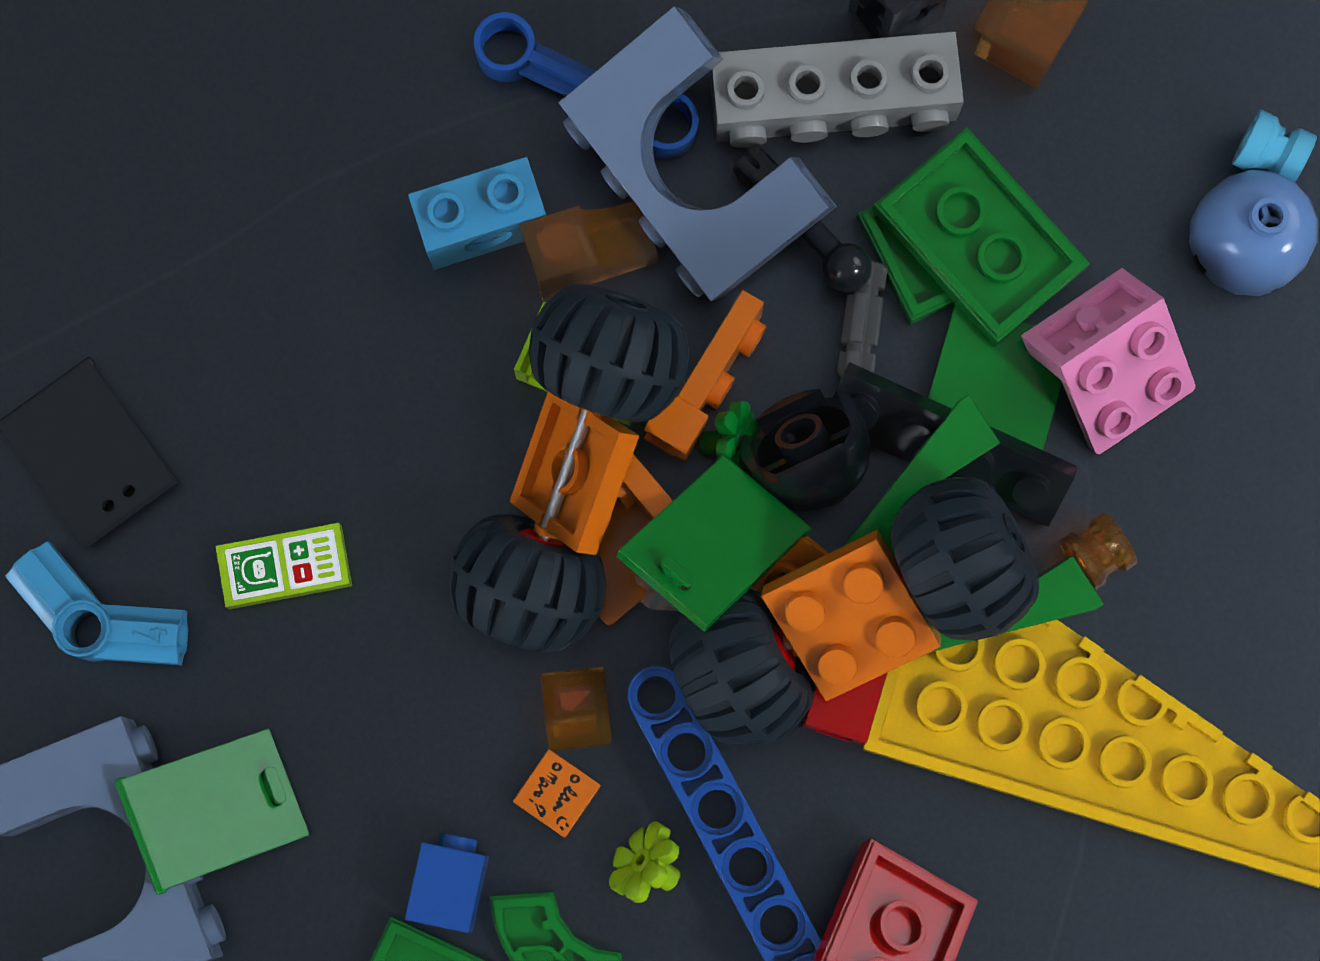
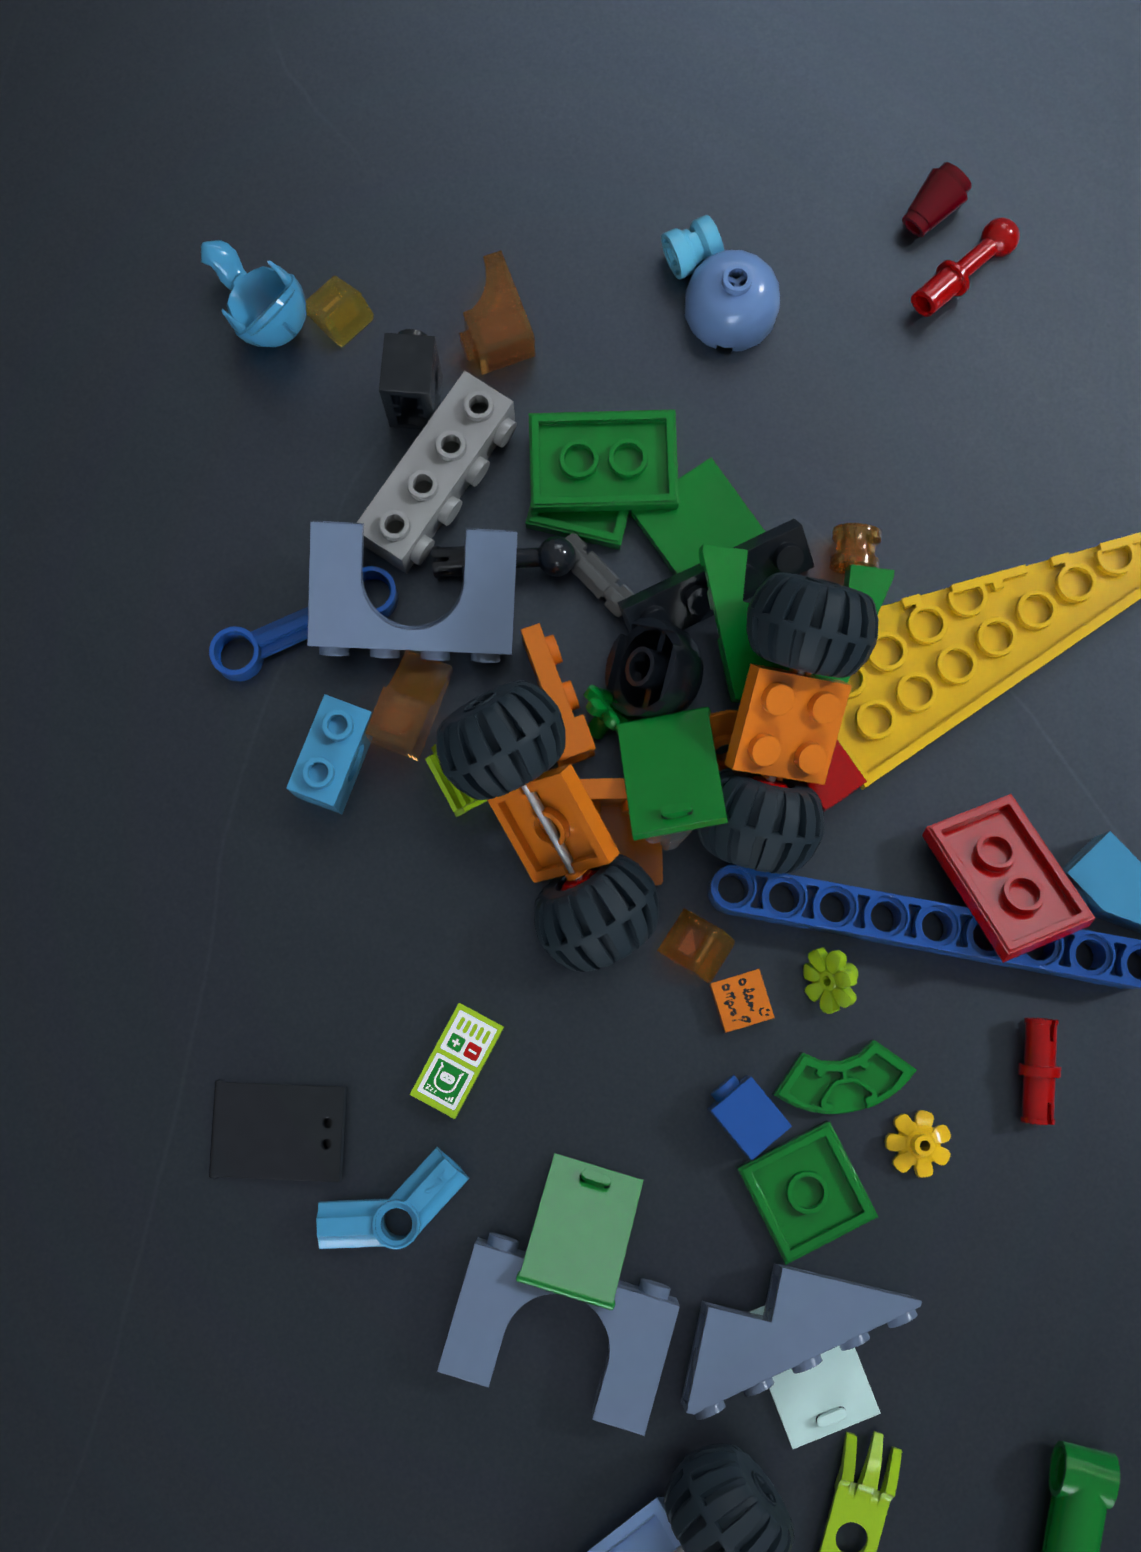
camera: 50 degrees left, 0 degrees up
bright pink bracket [1021,268,1196,454] -> none

